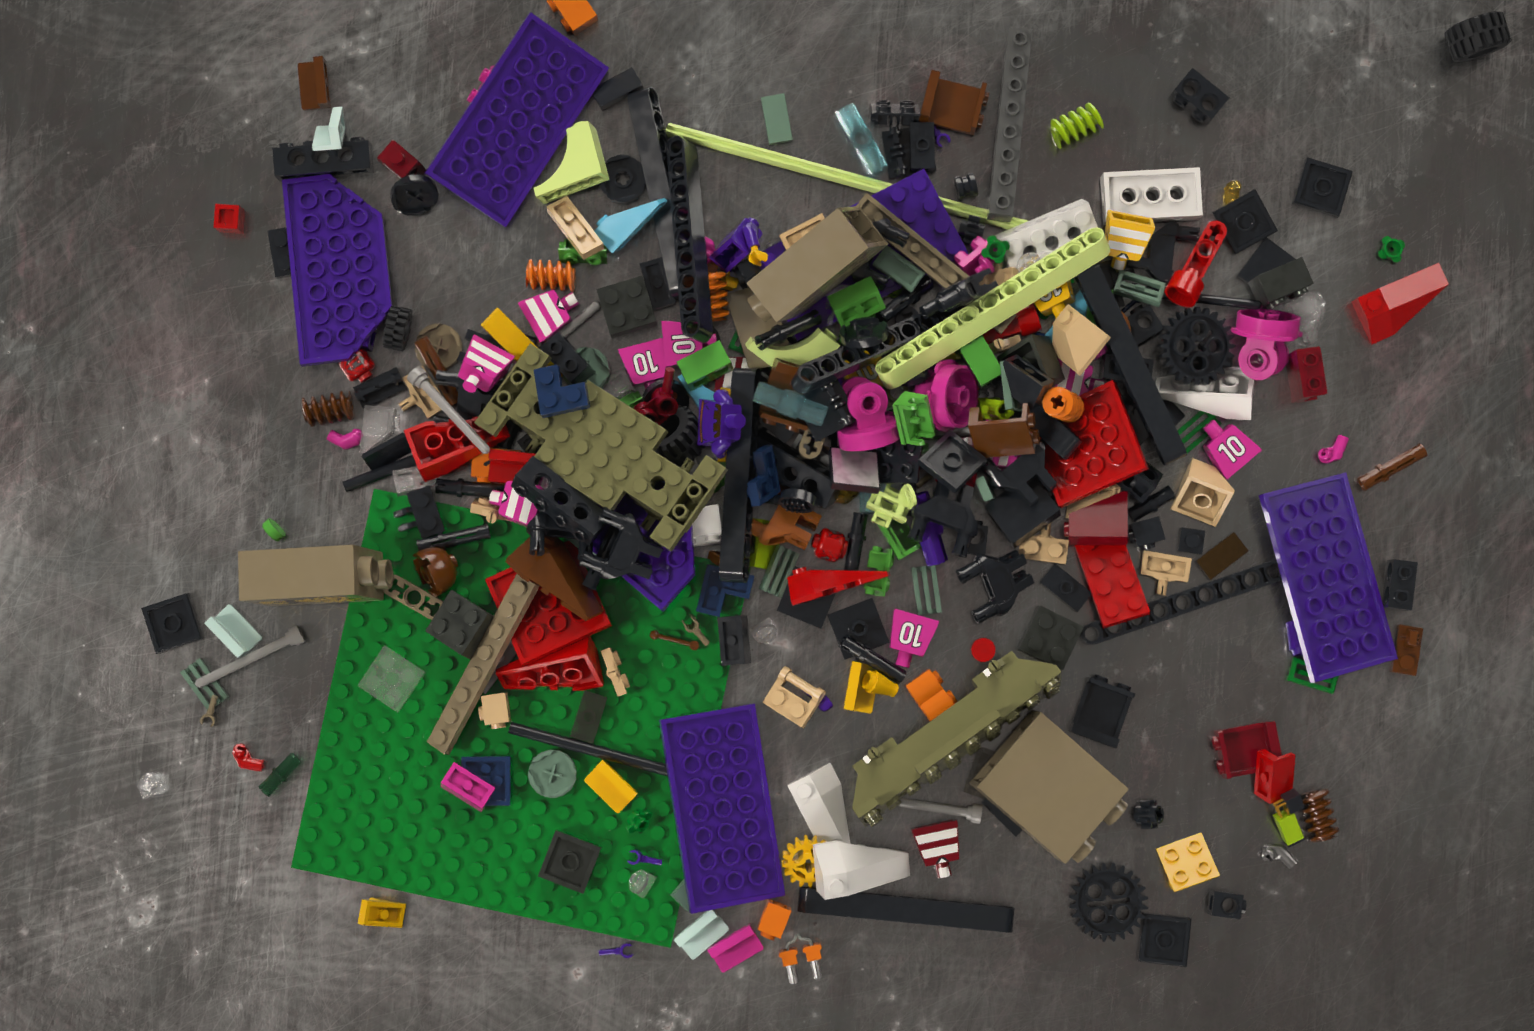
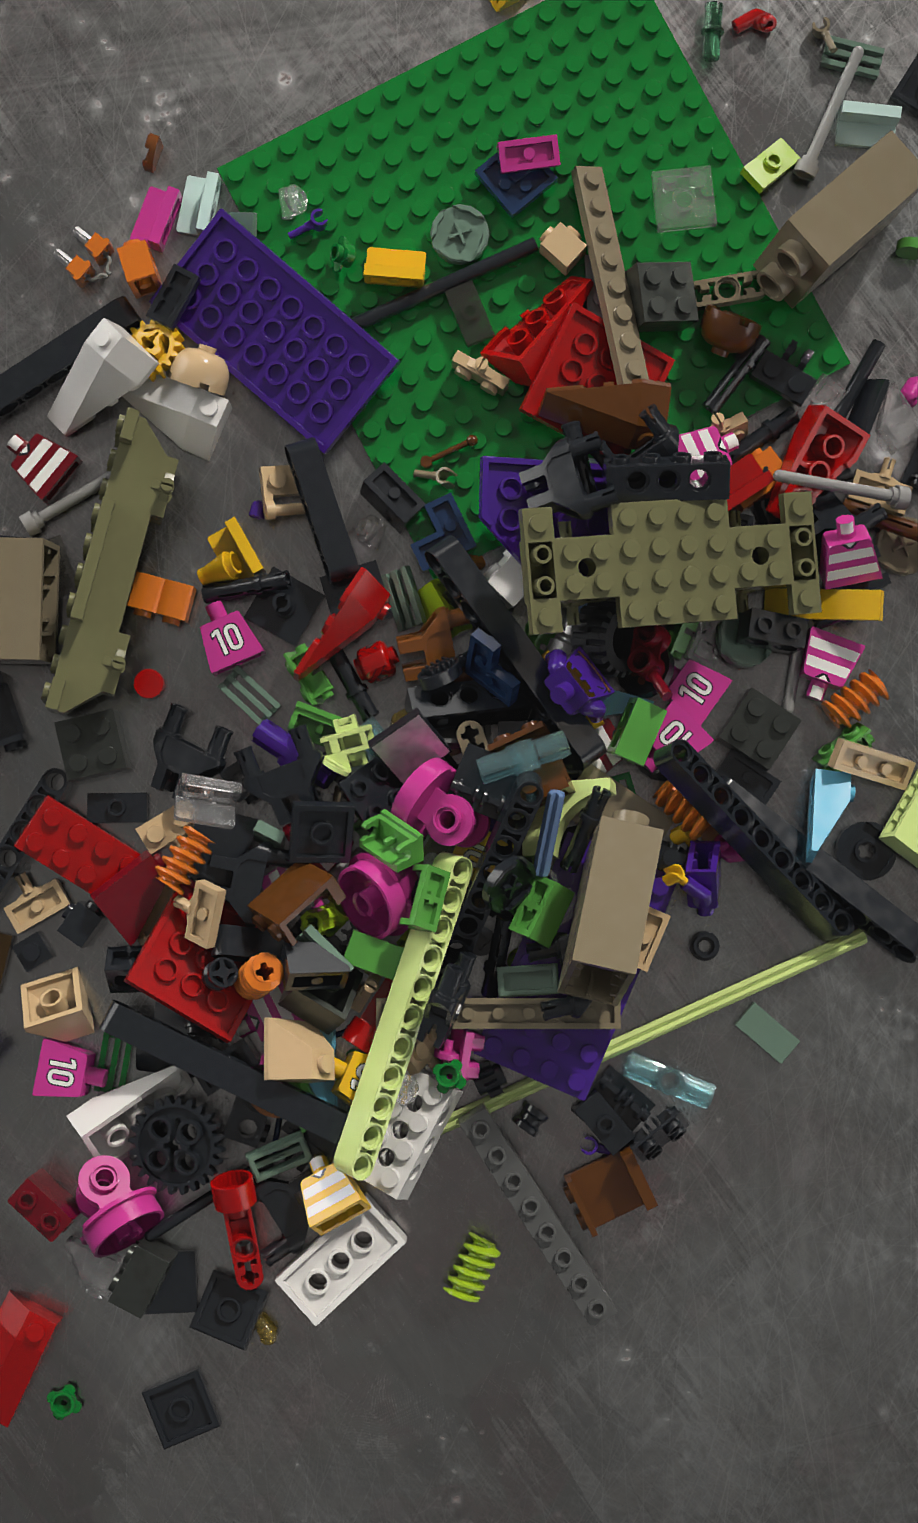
camera: 140 degrees right, 0 degrees up
dark blue plate [534,364,590,418] -> none
pearl dark grey plate [538,830,602,894] -> none
dark purple hand [599,942,633,958] -> none
black pin [1128,485,1176,523] -> none
black brick [1171,68,1230,124] -> none
none -> dark orange tile [142,133,164,174]
none -> black plate [145,264,202,331]
none -> orange piece [154,825,215,895]
none -> tan cylinder [168,343,229,396]
none -> tan plate [173,879,226,949]
none -> clear panel [174,773,242,829]
none -> black wheel [202,957,238,991]
none -> black beam [284,437,359,585]
none -> bright green hinge [399,864,451,933]
none -> medium blue axle [533,789,565,877]
none -> black plate [689,931,720,961]
none -> lime plate [740,138,801,194]

